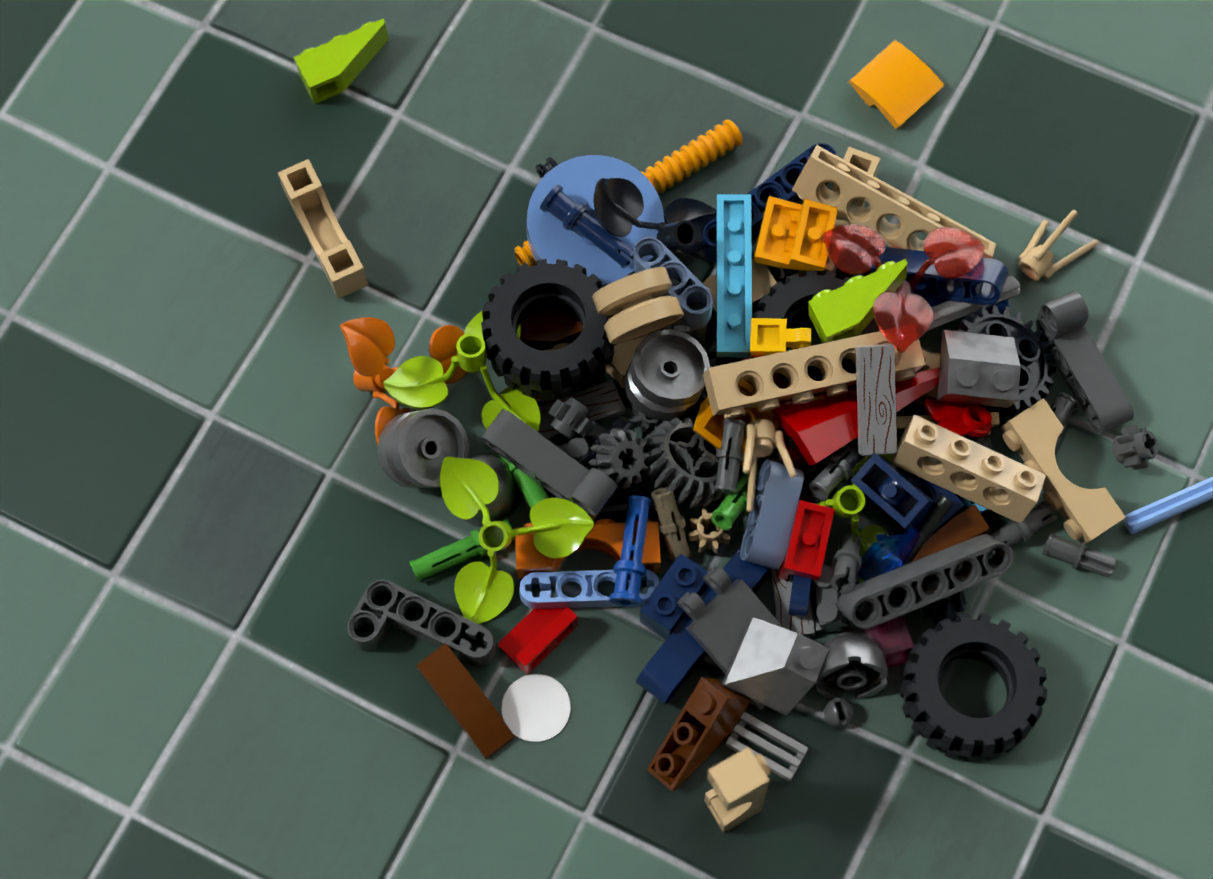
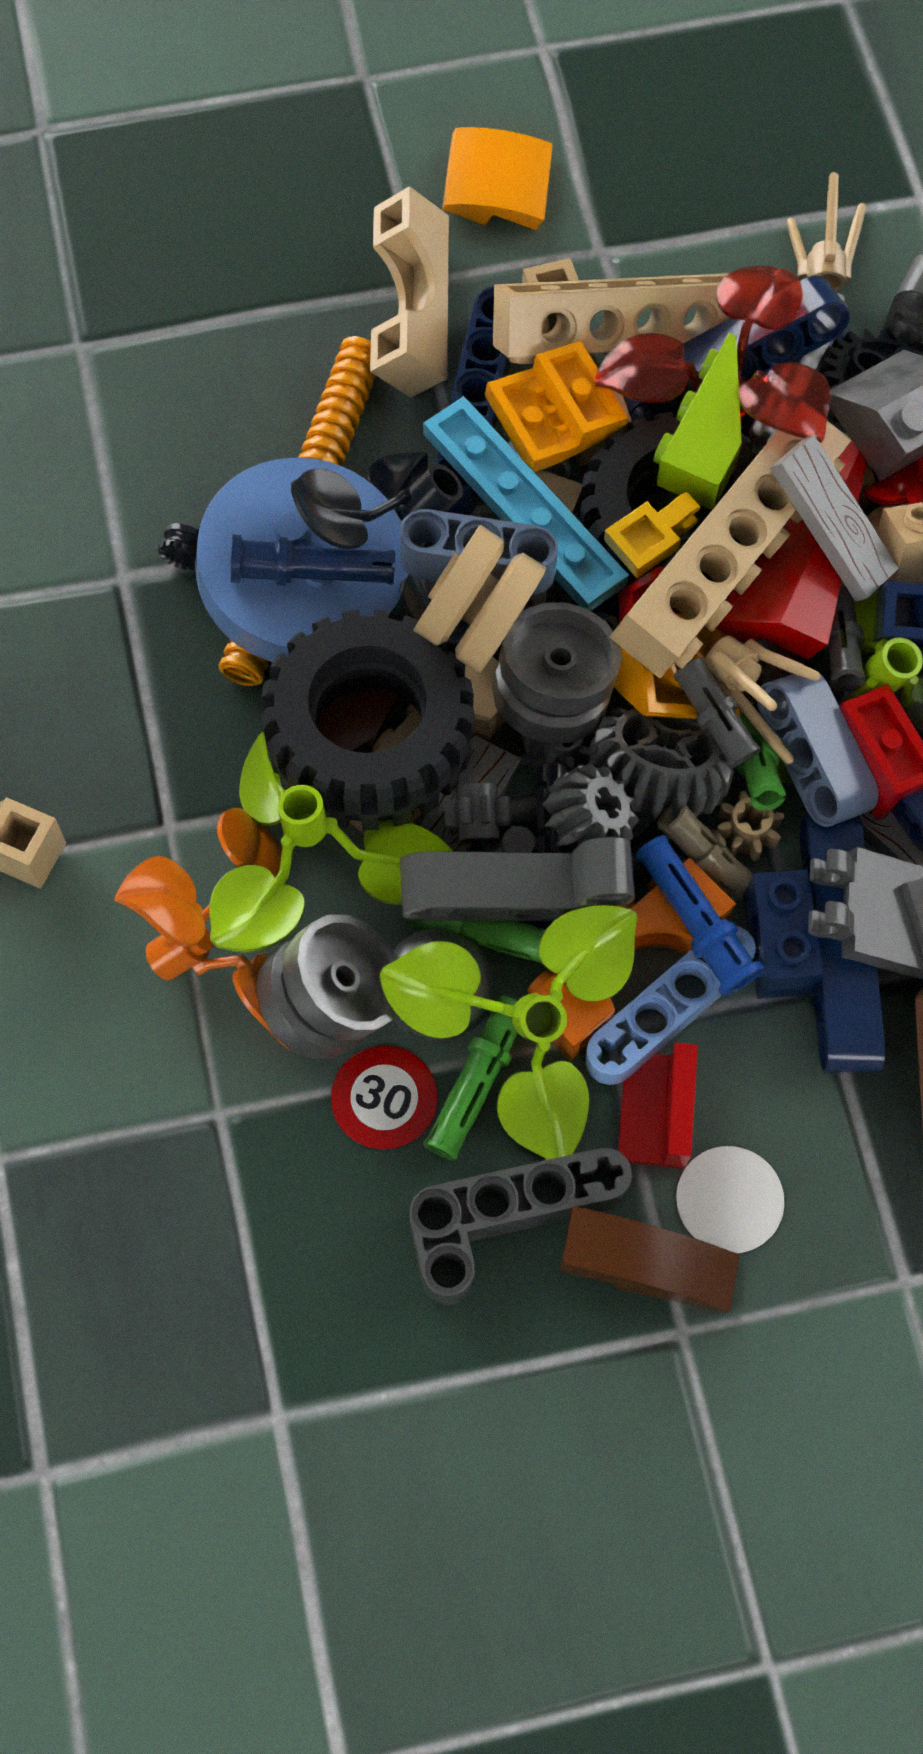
camera: 45 degrees left, 0 degrees up
none -> red sticker [331,1046,438,1150]
none -> tan arch [370,186,449,398]

